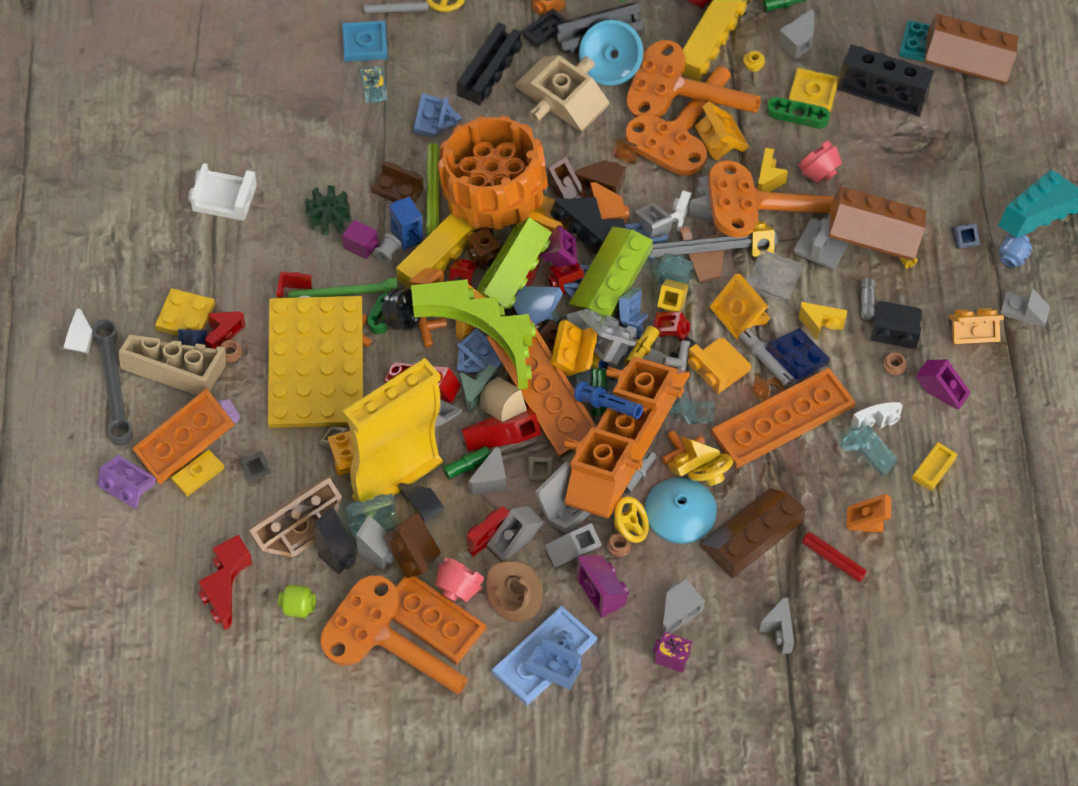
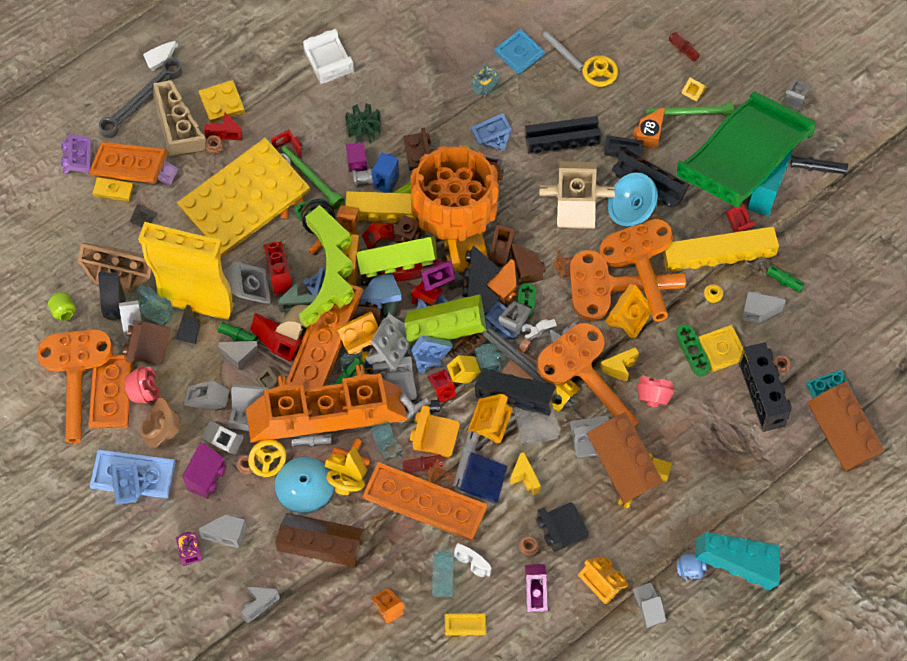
camera: 55 degrees right, 5 degrees up
dark blue slope [178,329,207,348] -> none
red arch [197,535,252,630] -> none
red plate [467,506,510,557] -> none
blue pin [574,381,643,419] -> none
yellow pin [624,326,659,366] -> none
red axle [802,532,867,582] -> none
light grey axle [861,278,875,321] -> none
dark blue slope [951,223,980,249] -> none
none -> clear red axle [402,454,442,472]
none -> reddish brown slope [447,332,489,359]
none -> black brick [475,368,557,416]
none -> green beam [518,283,536,319]

